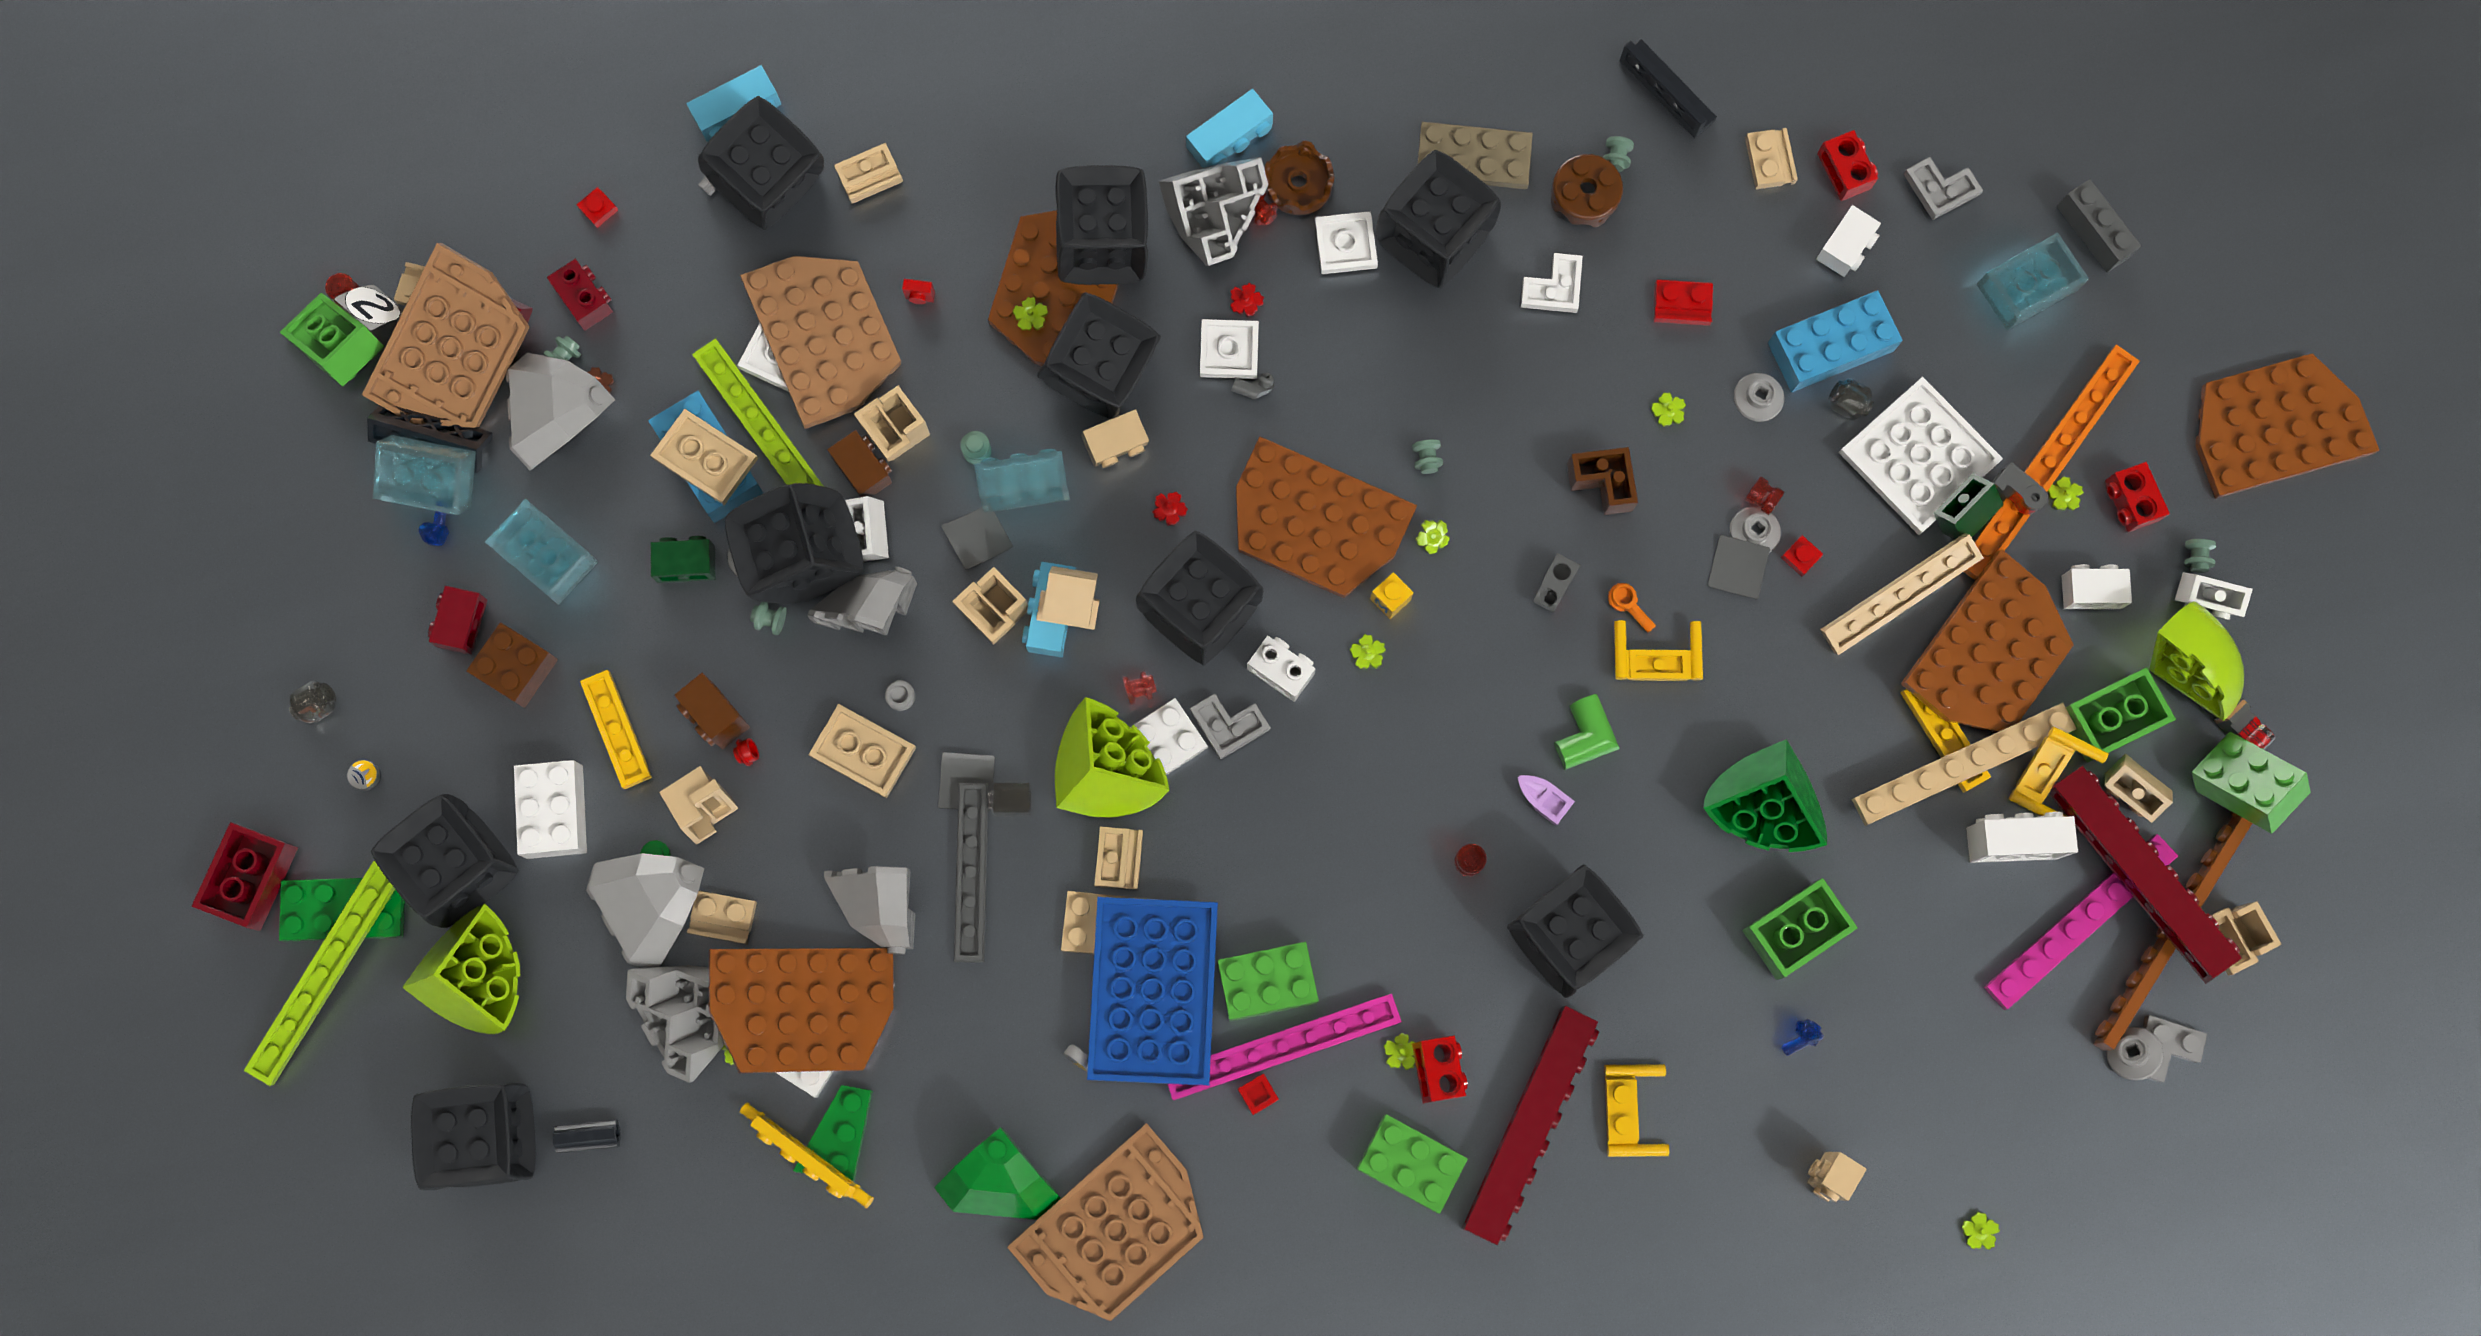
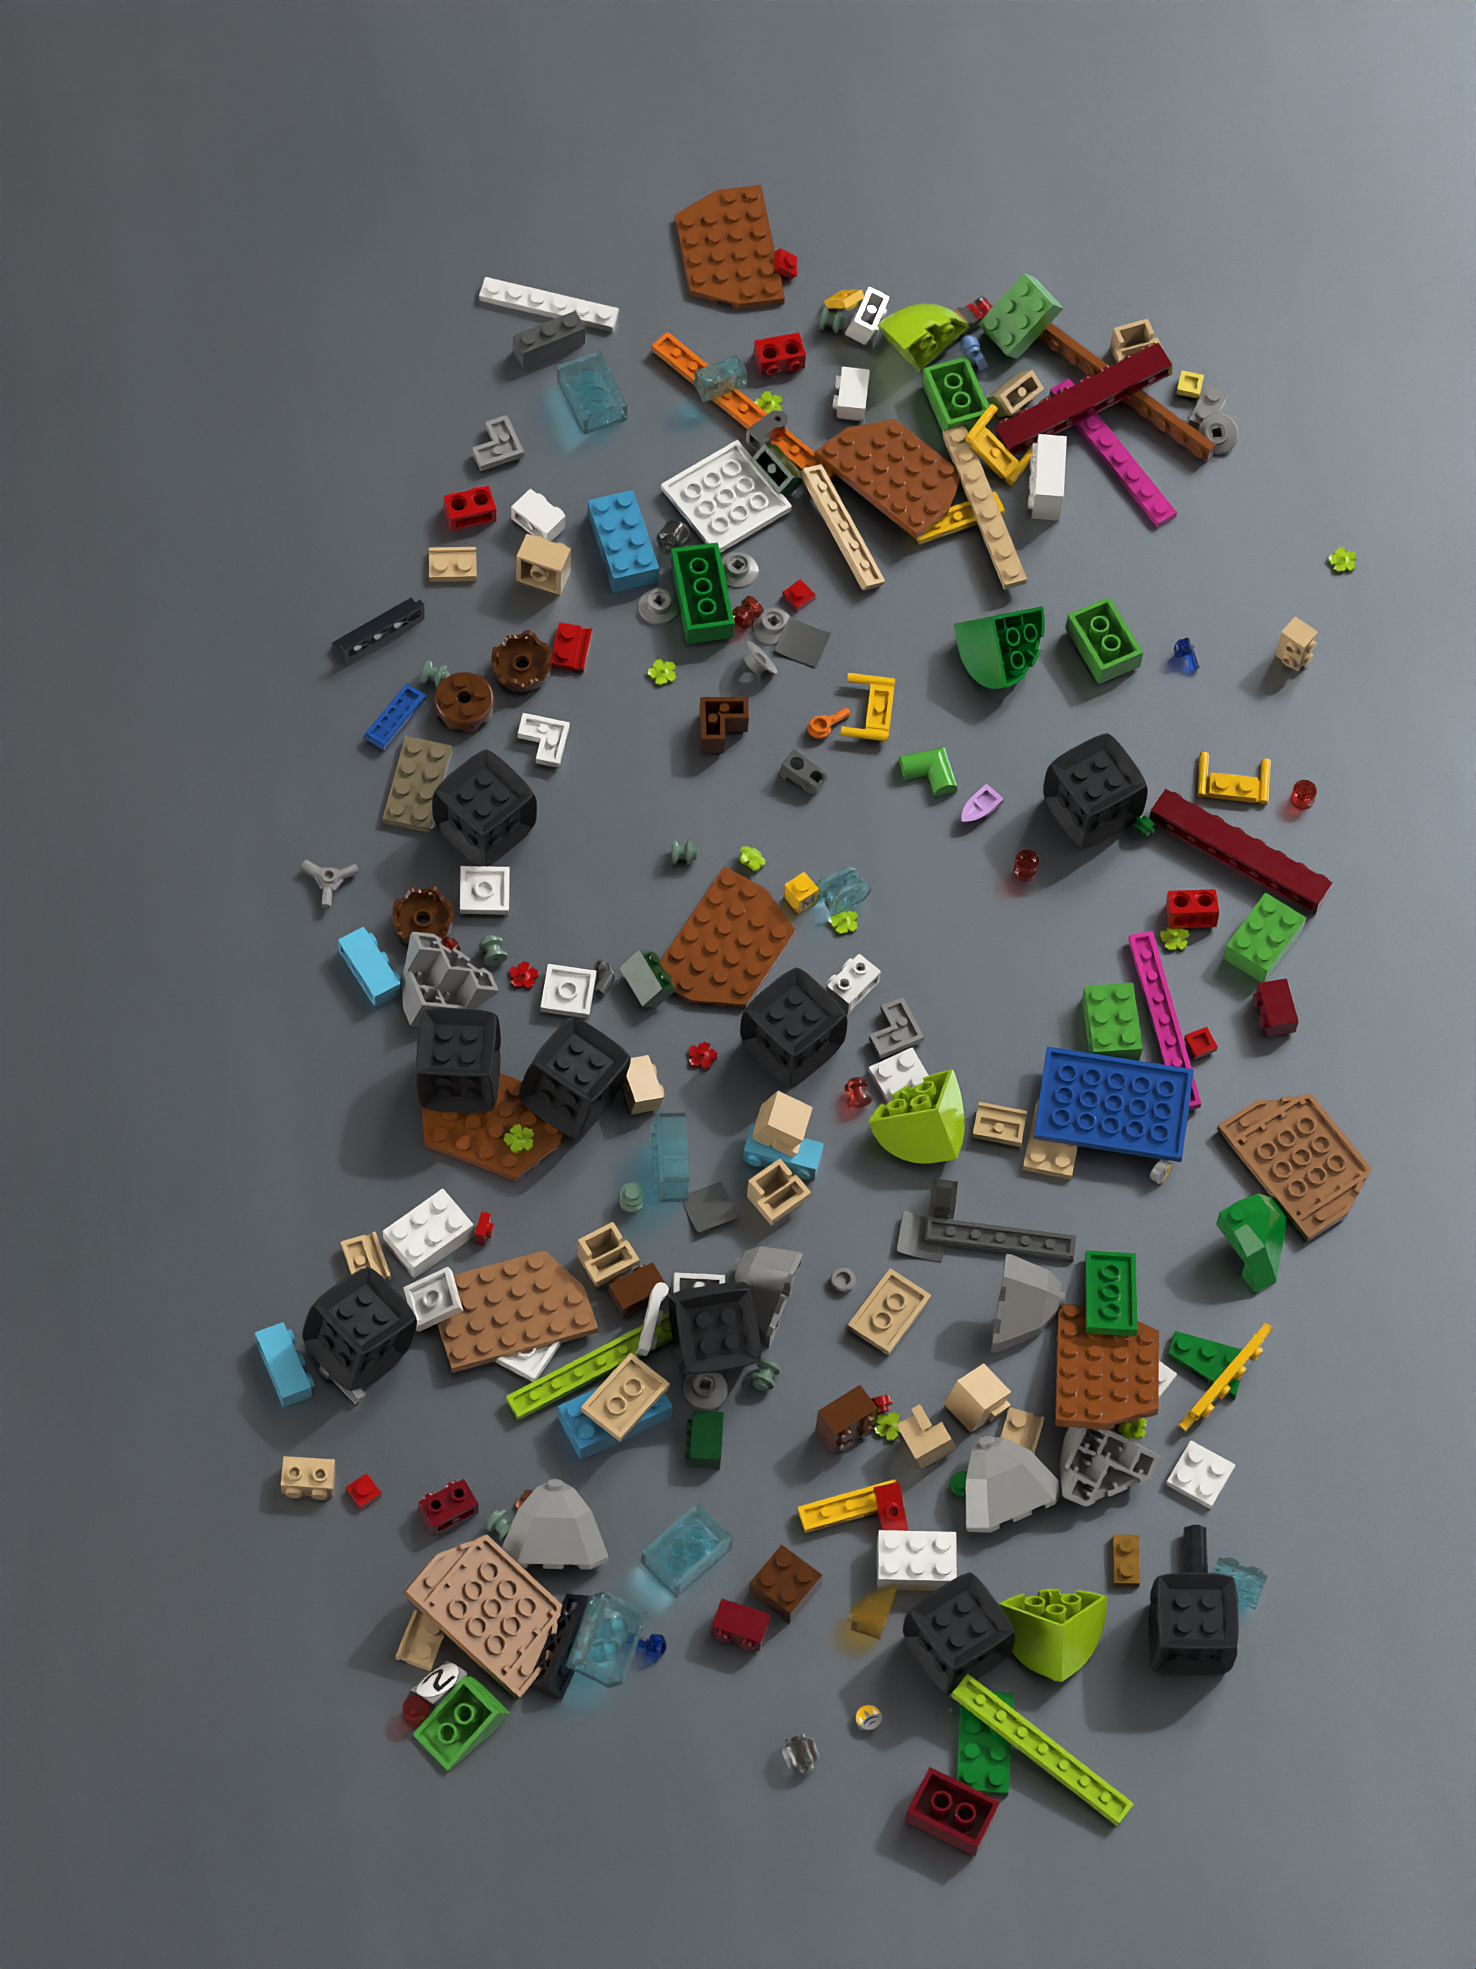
camera: 85 degrees left, 15 degrees down
none -> tan brick [281,1456,336,1500]
none -> light grey piece [302,860,359,909]
none -> blue plate [364,683,426,750]
none -> white brick [383,1189,474,1279]
none -> white plate [403,1267,463,1332]
none -> white plate [479,277,619,332]
none -> sand green wheel [479,935,507,966]
none -> reddish brown plate [492,630,552,692]
none -> tan brick [516,534,571,595]
none -> brick [619,949,676,1008]
none -> white plate [636,1282,669,1356]
none -> green brick [671,542,735,644]
none -> clear light blue brick [694,354,747,402]
none -> light grey piece [721,552,759,589]
none -> light grey piece [744,641,777,675]
none -> red plate [774,248,797,279]
none -> clear light blue brick [816,866,871,914]
none -> yellow plate [824,289,865,311]
none -> clear yellow slope [848,1583,898,1640]
none -> red plate [873,1482,909,1531]
none -> lime plant [874,1411,902,1441]
none -> tan plate [944,1364,1011,1432]
none -> medium blue plate [960,335,988,371]
none -> green plate [1085,1250,1138,1337]
none -> pearl gold plate [1112,1534,1140,1587]
none -> green plate [1133,815,1155,837]
none -> white plate [1166,1441,1235,1509]
none -> light yellow plate [1176,370,1204,399]
none -> clear light blue brick [1213,1557,1267,1610]
none -> dark red brick [1253,978,1299,1037]
none -> clear red wheel [1291,780,1317,810]

